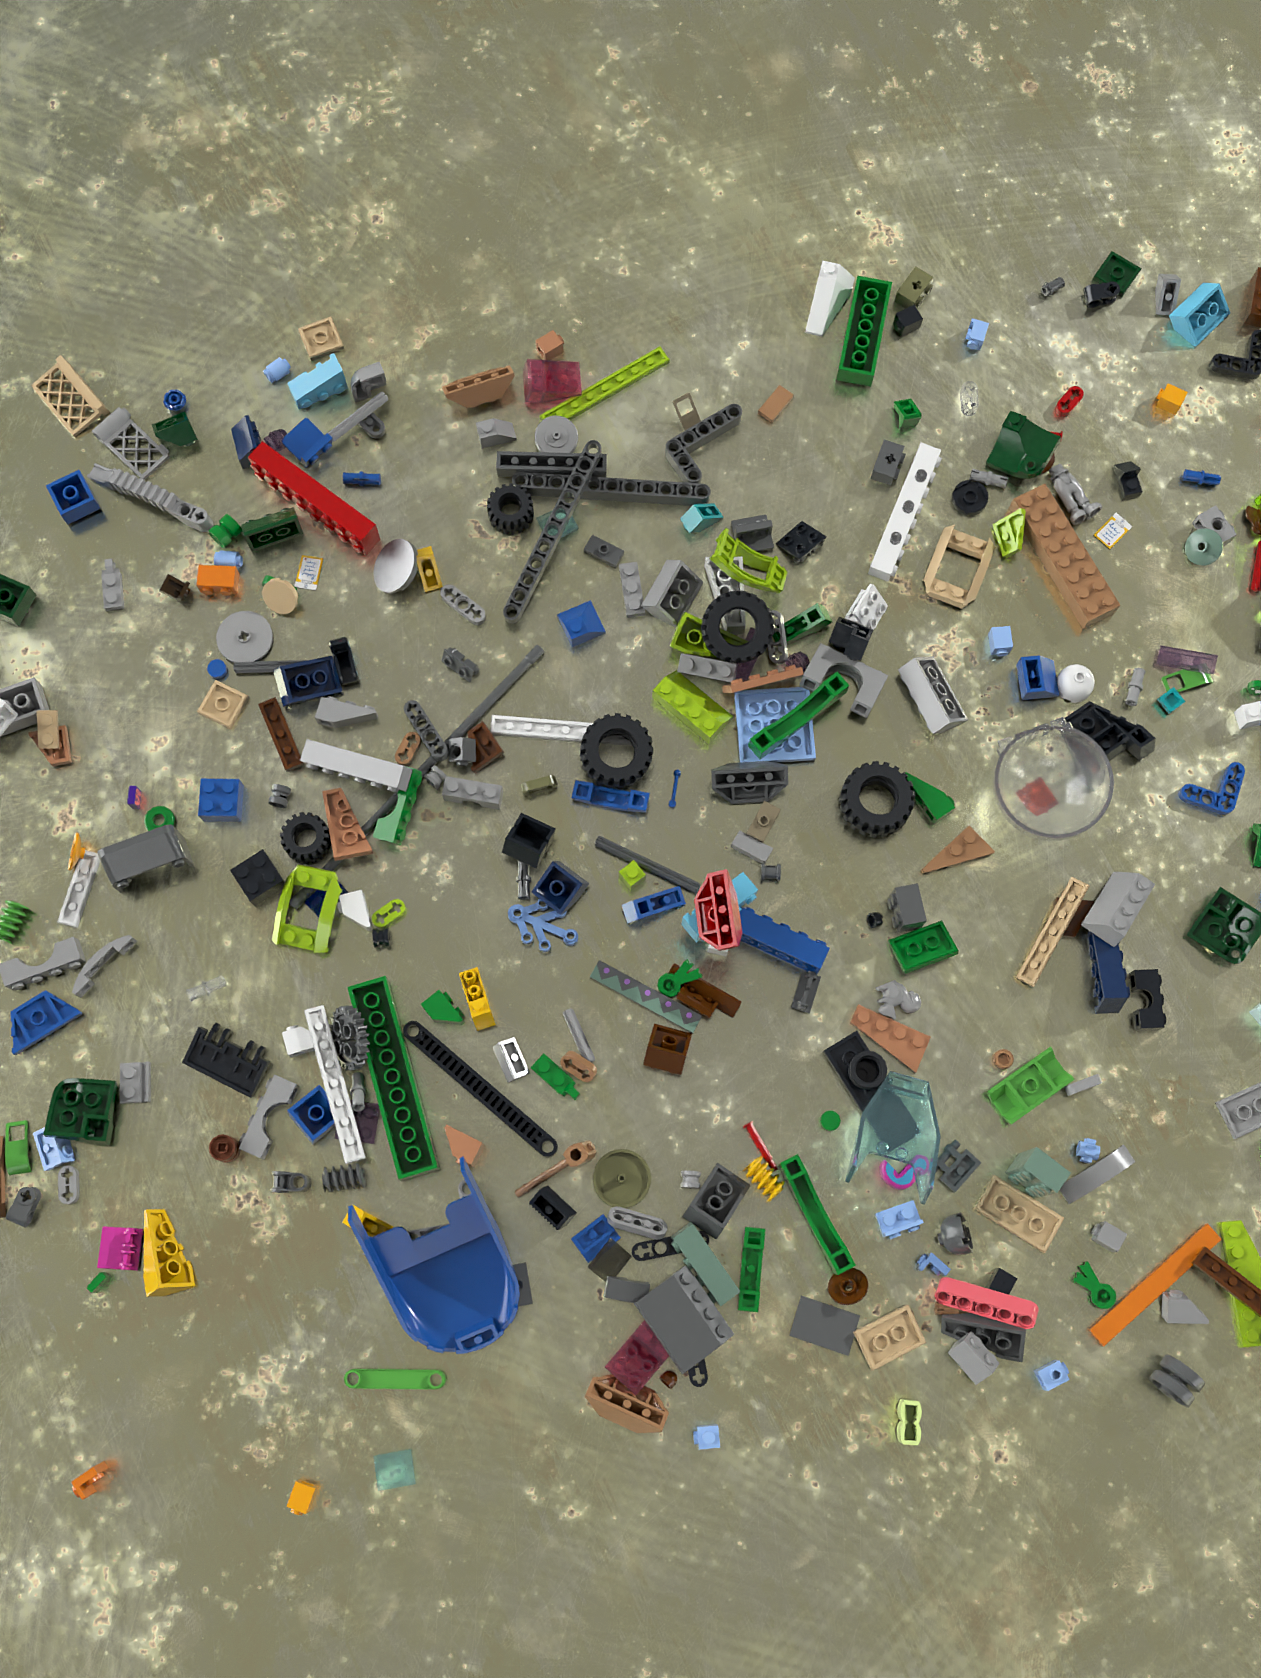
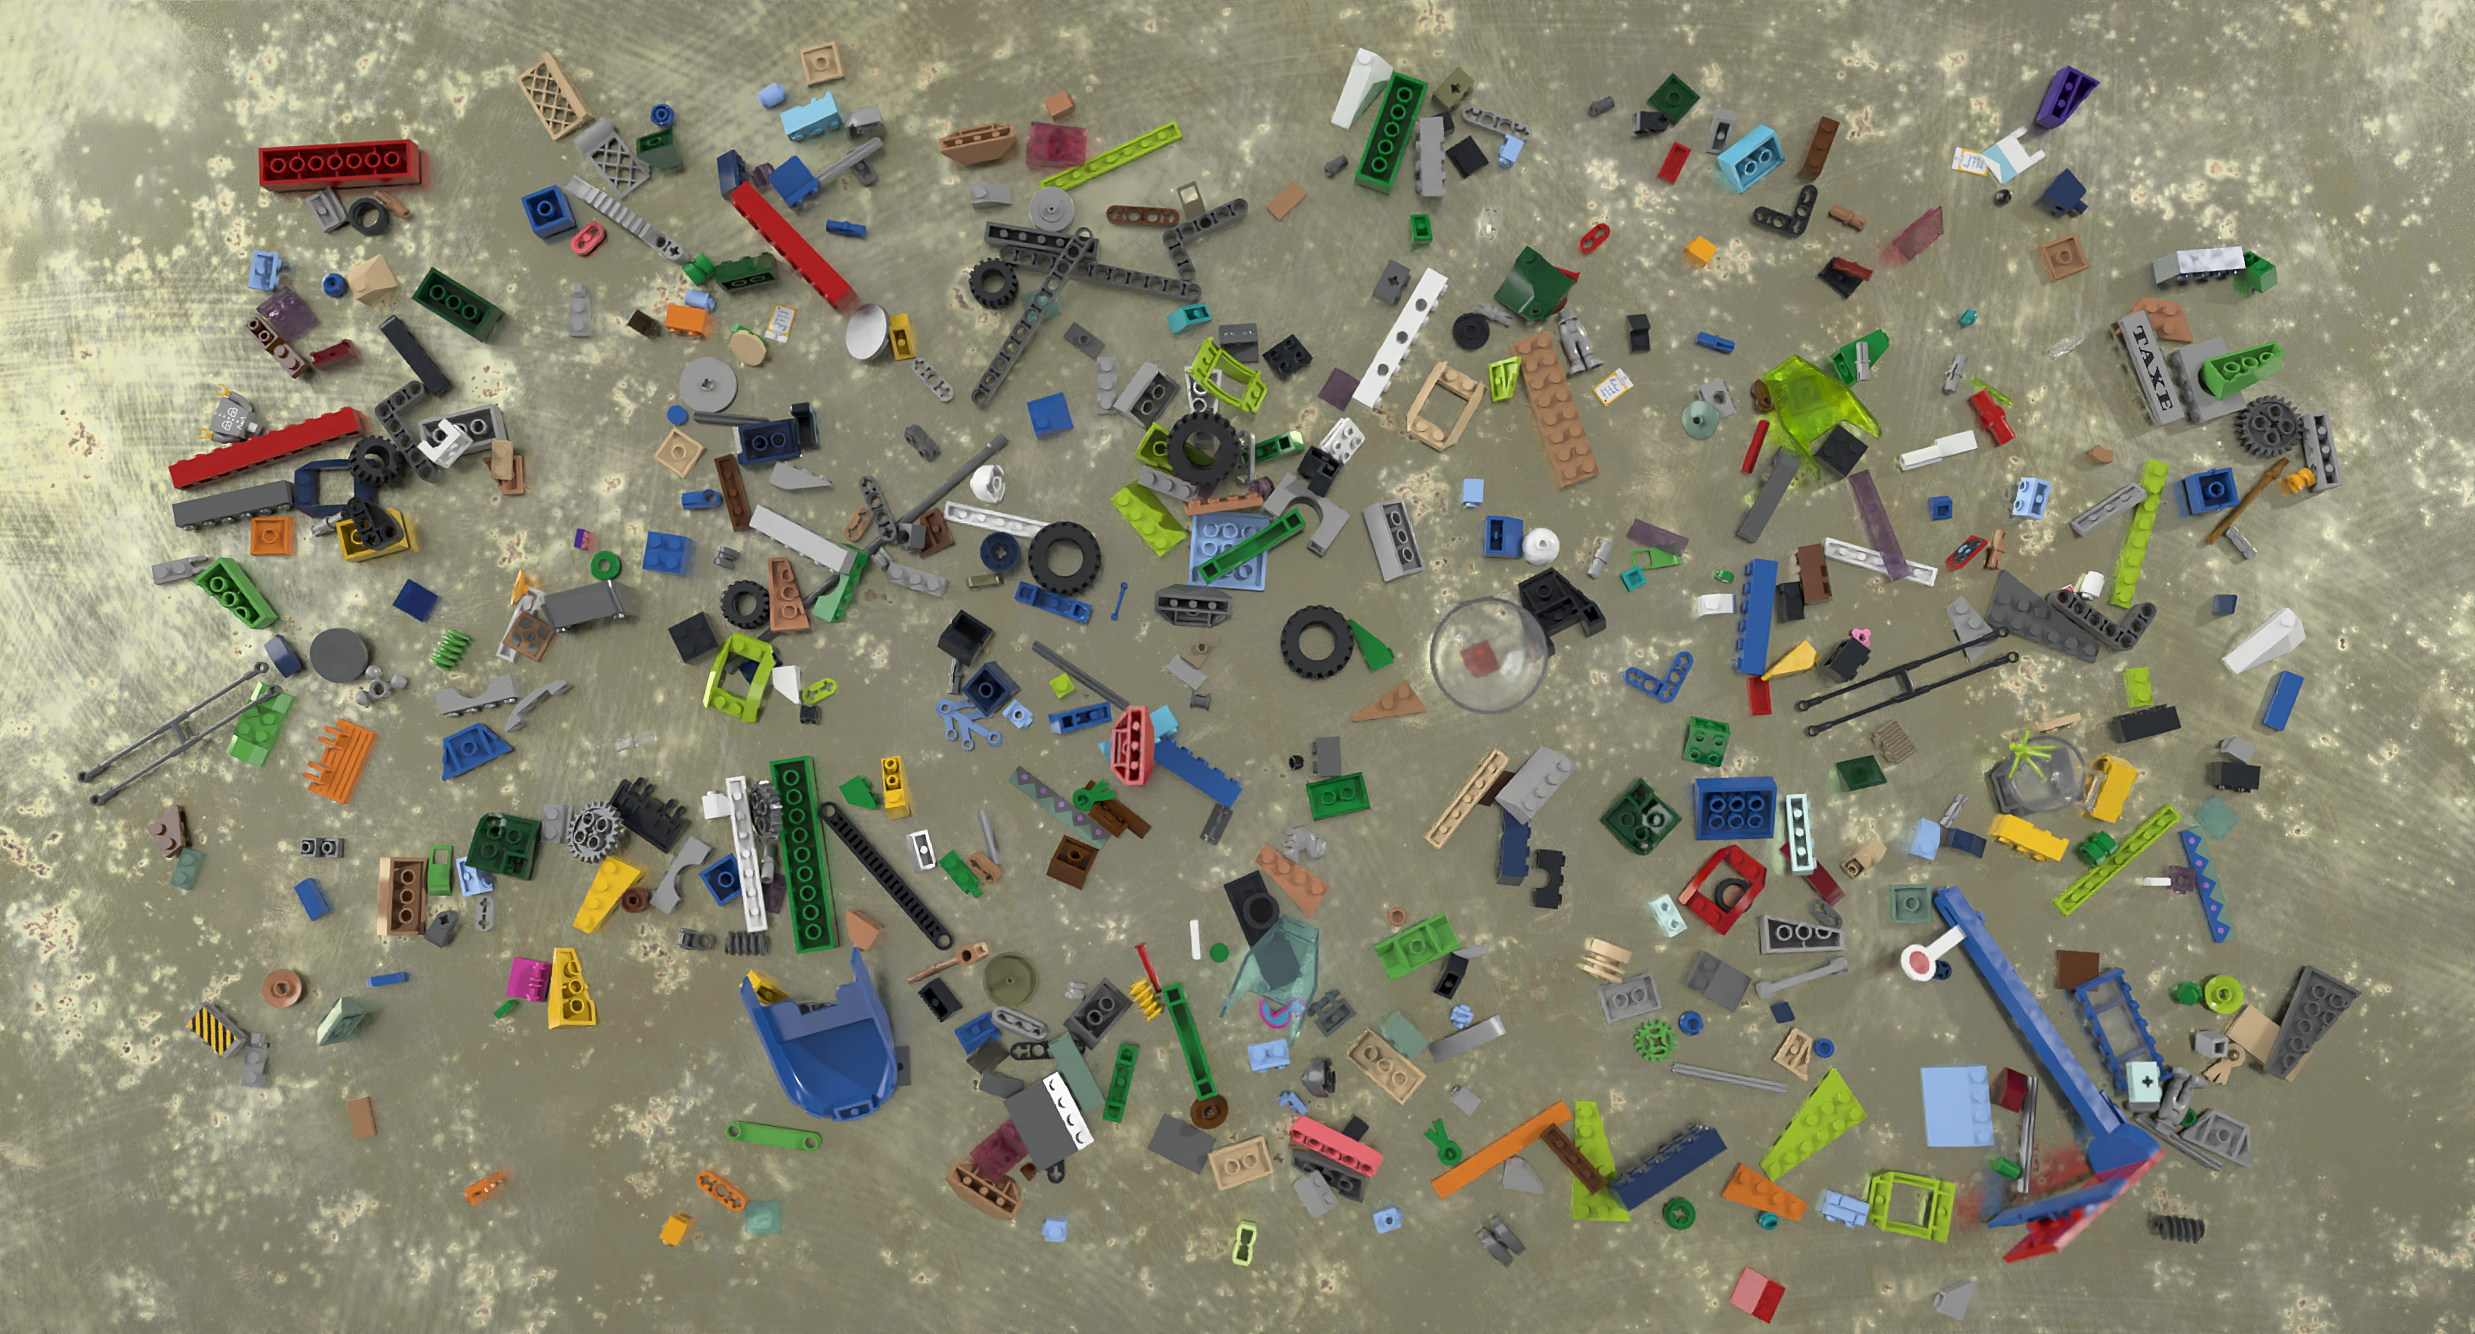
camera: 10 degrees right, 10 degrees up
none -> medium nougat piece [502,610,555,662]
none -> dark grey gear [567,801,624,864]
none -> coral plate [571,222,605,255]
none -> yellow wedge [572,855,647,934]
none -> blue piece [681,489,723,510]
none -> orange beam [696,1170,747,1212]
none -> white cylinder [970,465,1005,503]
none -> dark blue wheel [980,532,1021,573]
none -> light blue brick [1002,699,1033,729]
none -> reddish brown beam [1106,205,1180,228]
none -> white tile [1190,919,1201,959]
none -> clear purple piece [1317,367,1360,412]
none -> dark grey pin [1324,154,1349,176]
none -> light grey wedge [1415,116,1446,197]
none -> black brick [1433,952,1469,1000]
none -> black piece [1445,135,1489,180]
none -> light grey beam [1461,105,1532,143]
none -> tan wheel [1583,938,1632,984]
none -> red tile [1657,142,1691,184]

